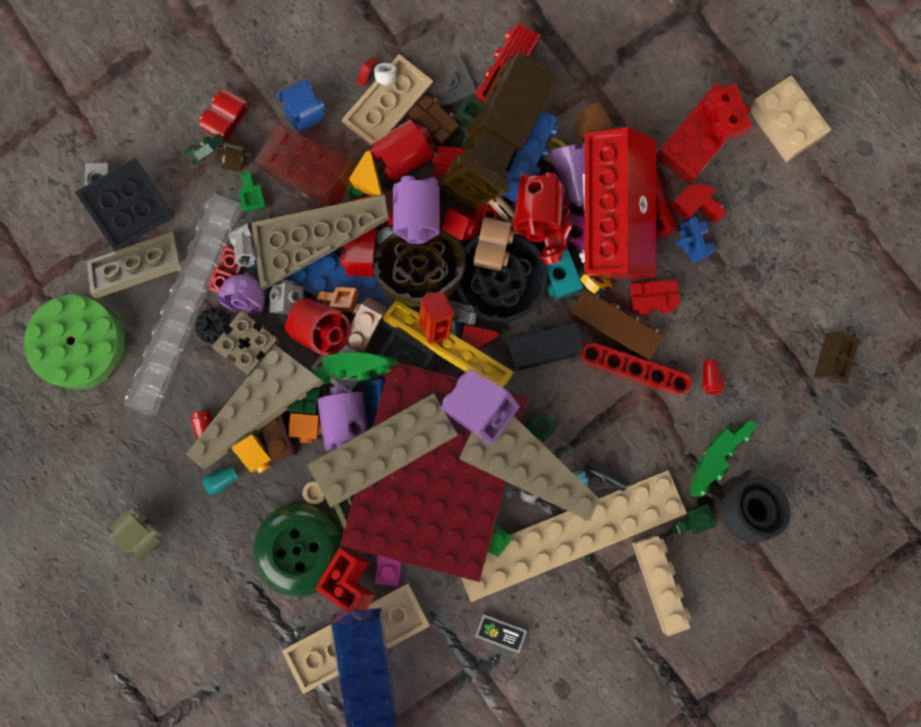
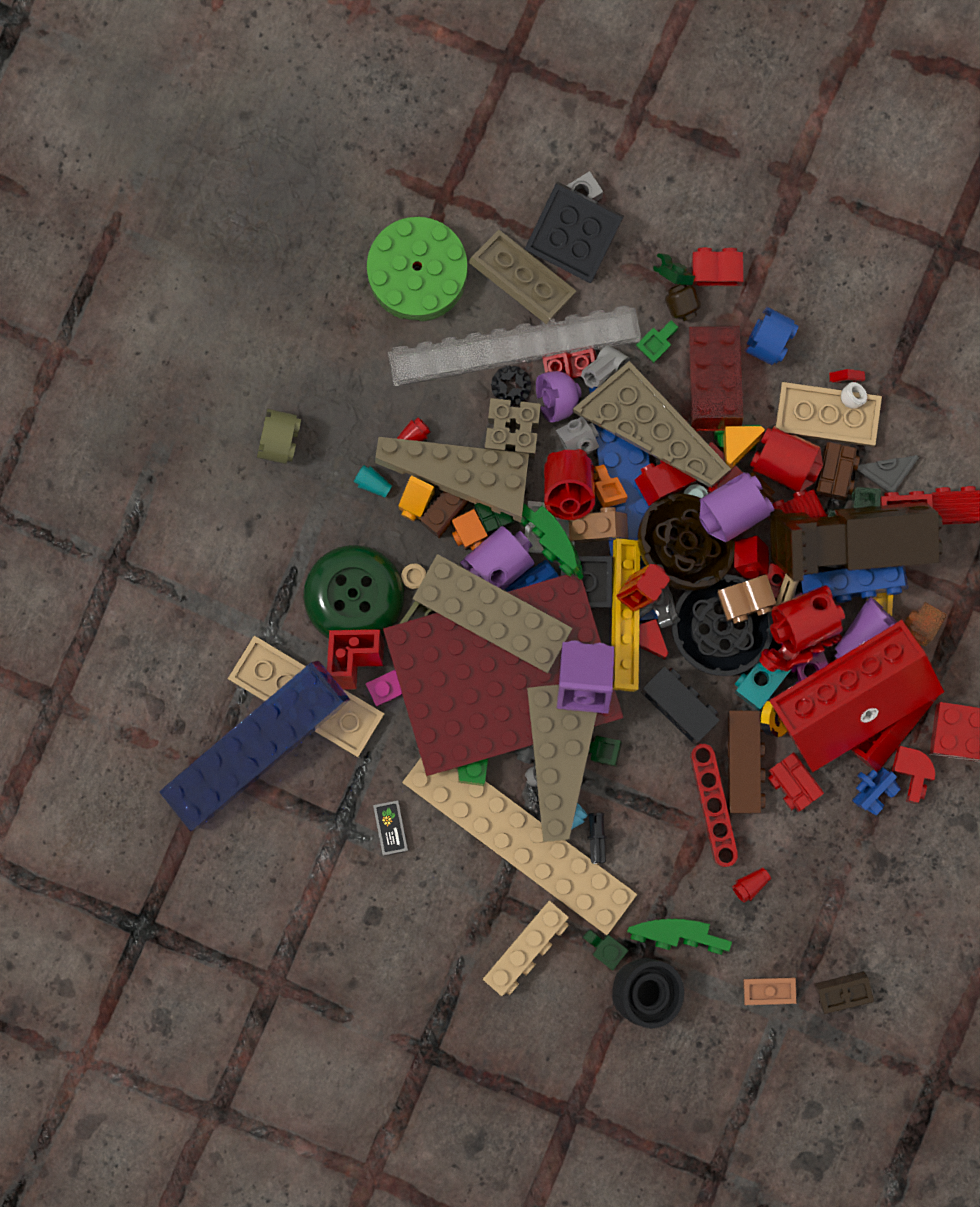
camera: 60 degrees right, 0 degrees up
none -> nougat plate [743,978,796,1005]

